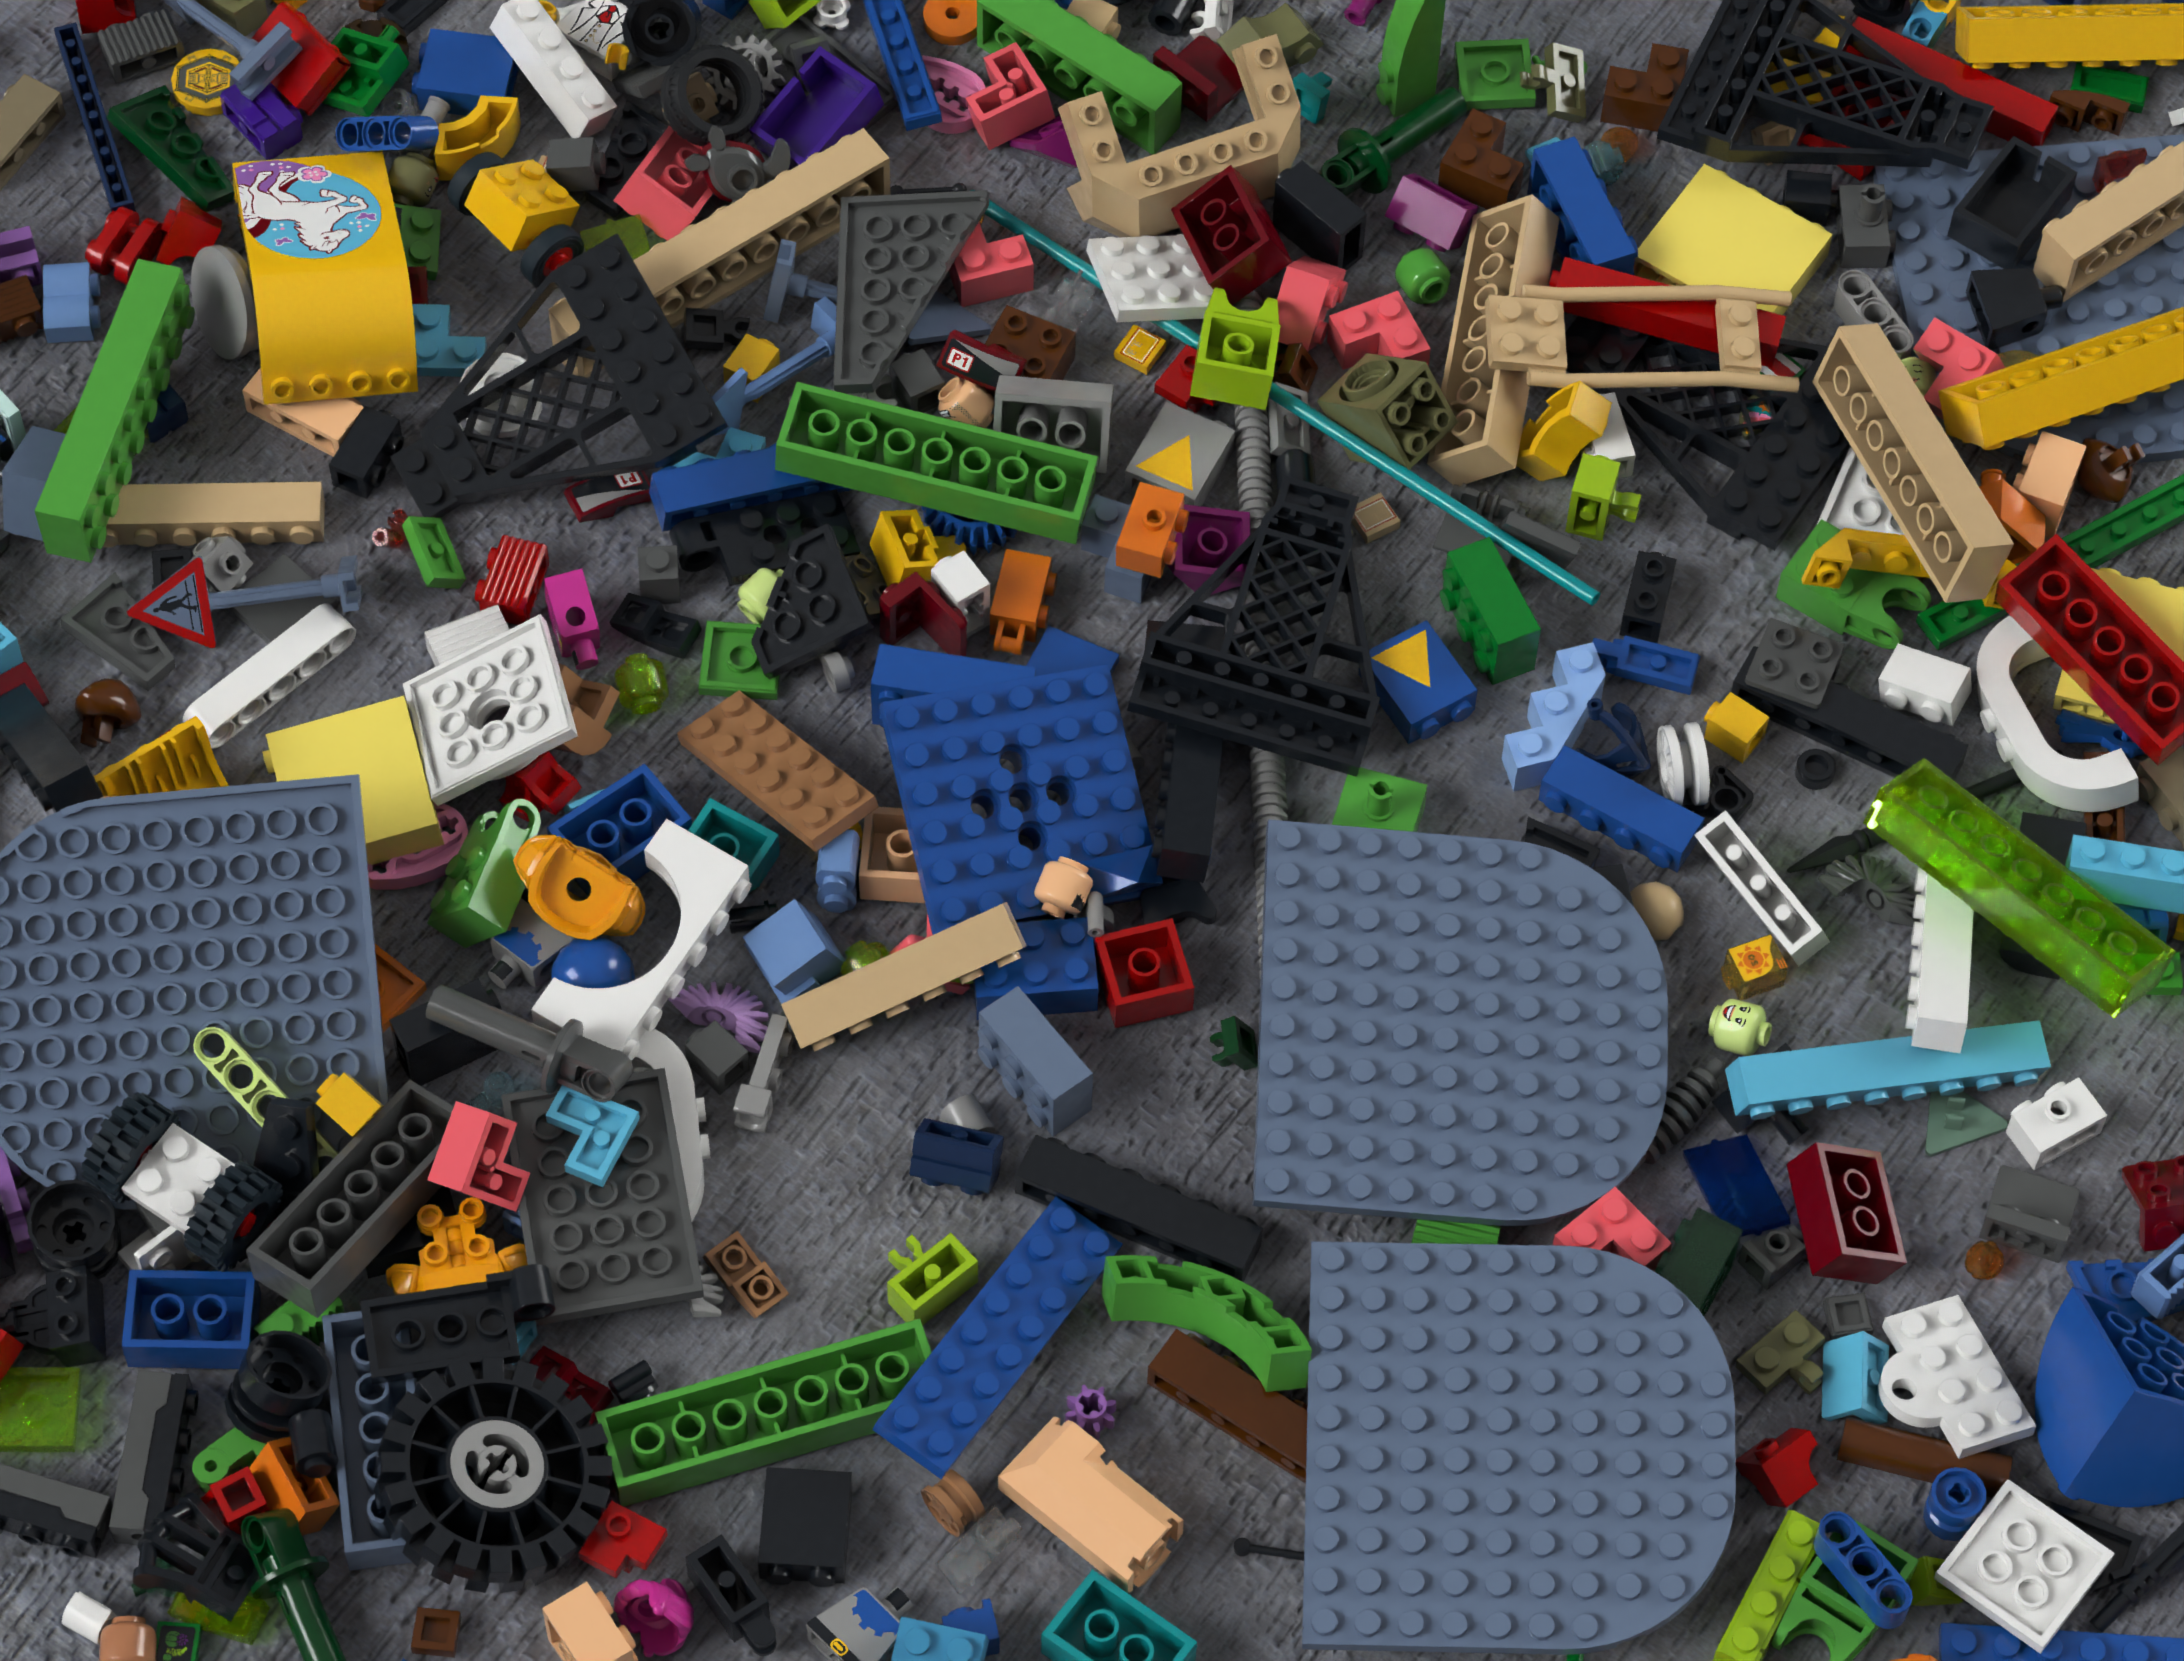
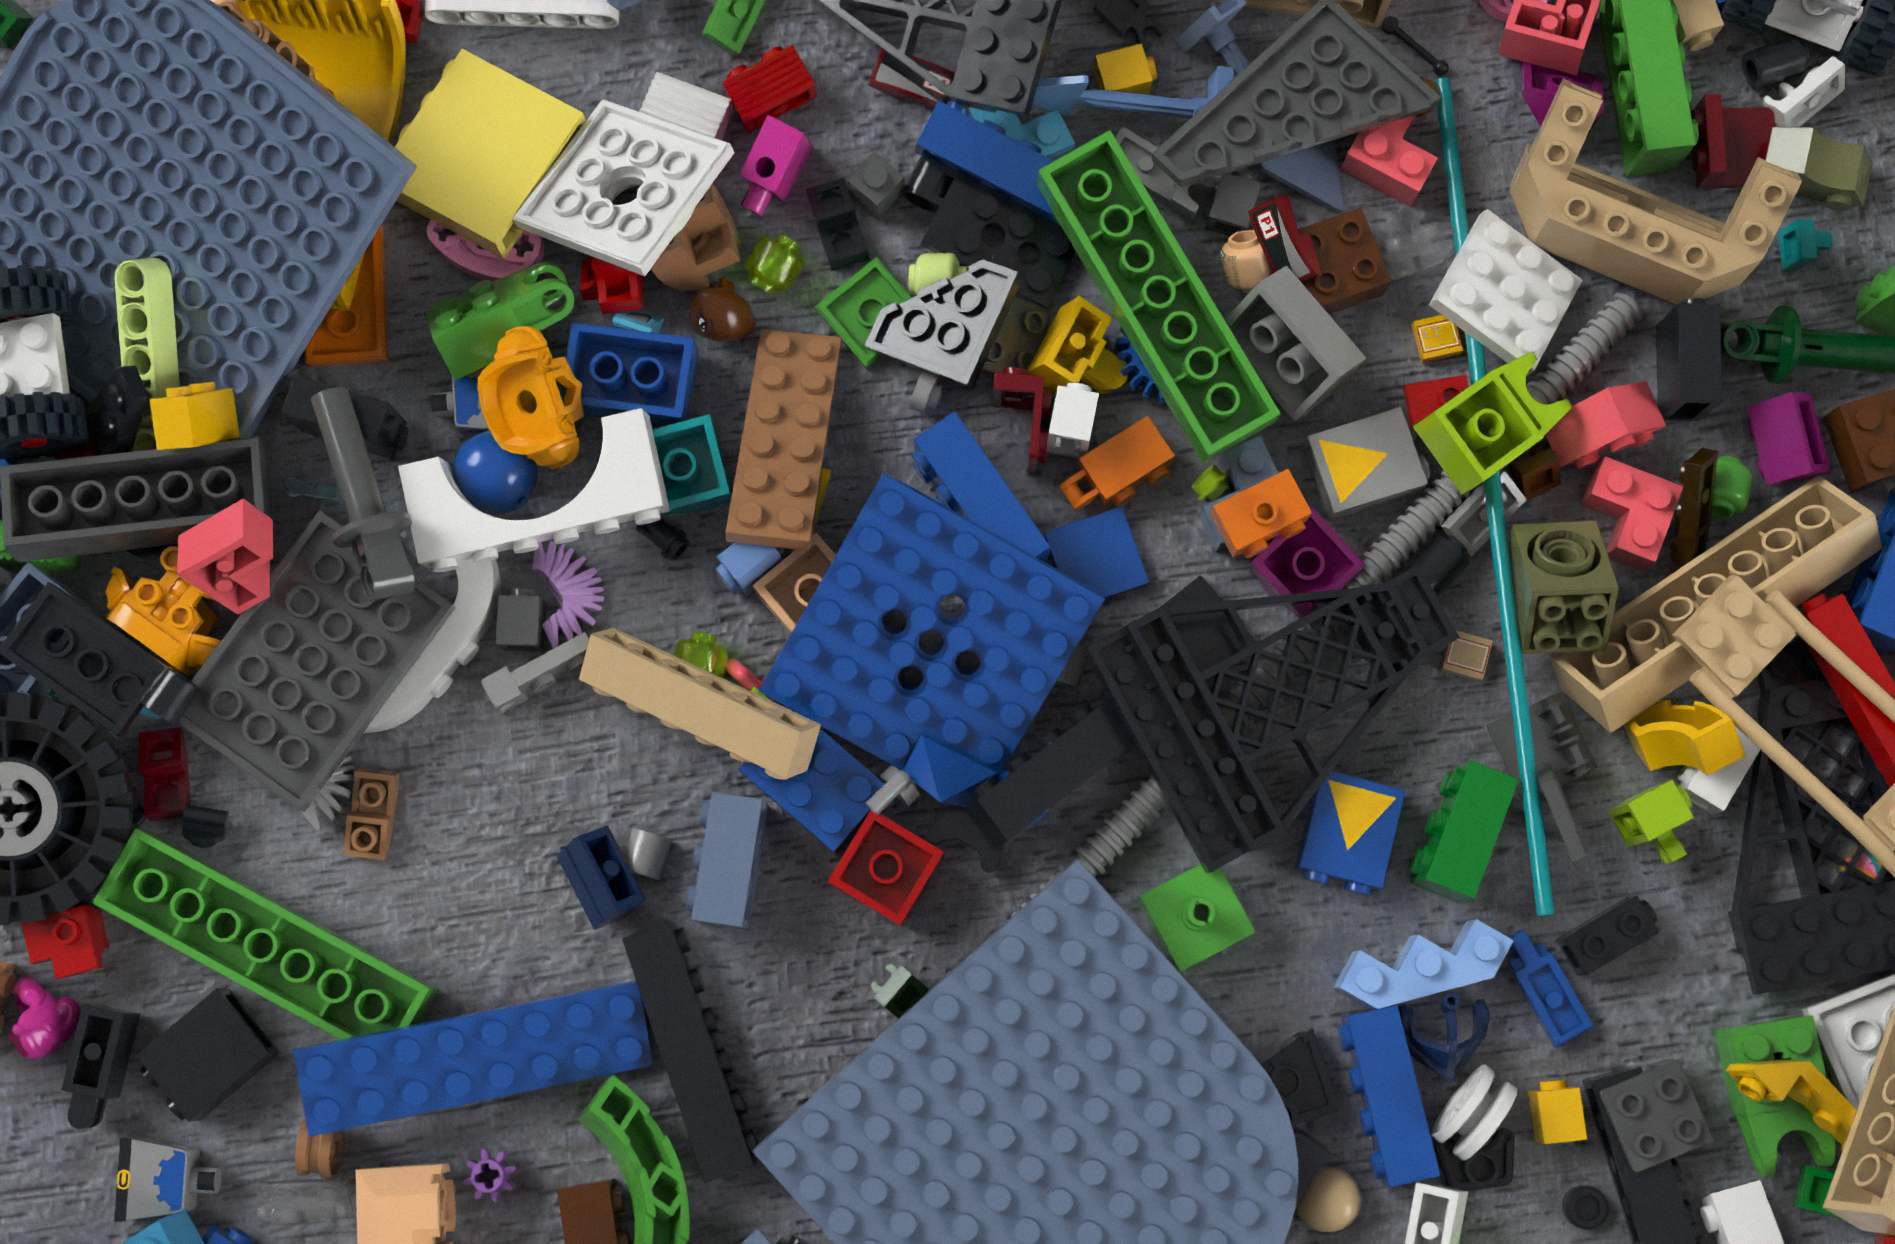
camera: 50 degrees right, 20 degrees up
medium azure plate [546,1085,640,1187] -> none
medium blue plate [743,899,849,1004] -> none
lime brick [887,1233,978,1325] -> none
light nougat head [1034,856,1093,919] -> none
dark red brick [1171,165,1292,306] -> none
none -> reddish brown piece [688,277,756,342]
none -> lime plate [1191,464,1229,502]
none -> dark brown hinge [1670,447,1718,567]

